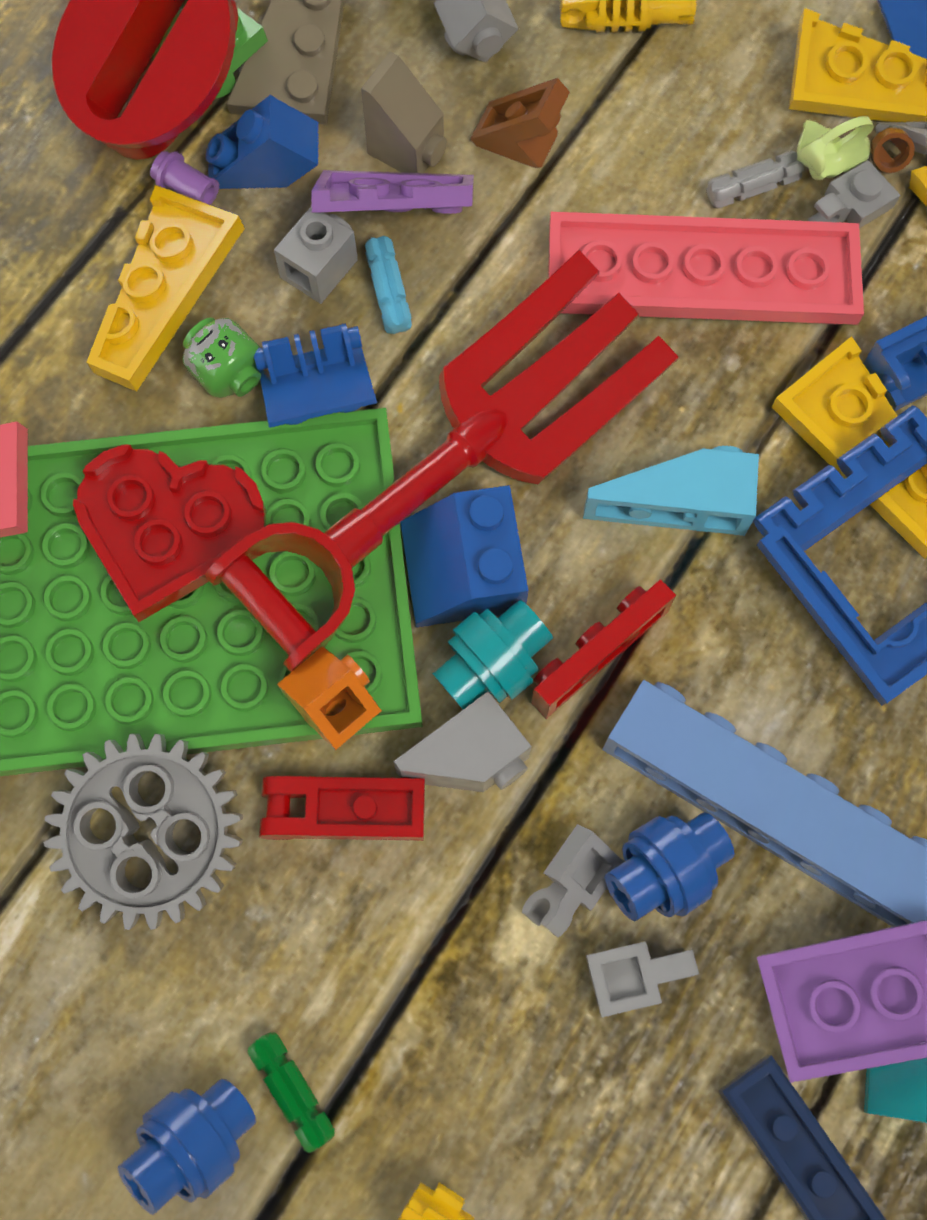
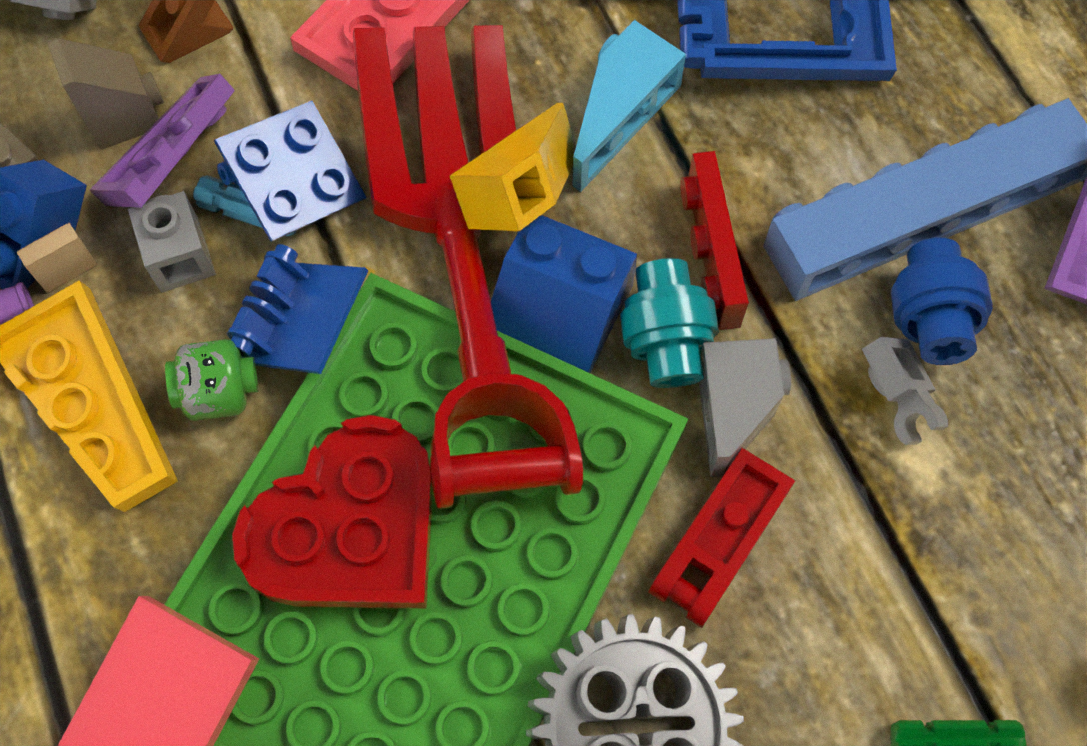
camera: 55 degrees left, 5 degrees down
orange brick [277,646,382,750] -> none
light grey plate [586,941,699,1018] -> none
none -> tan tile [17,223,98,293]
none -> hinge [214,100,367,242]
none -> yellow slope [450,103,576,231]

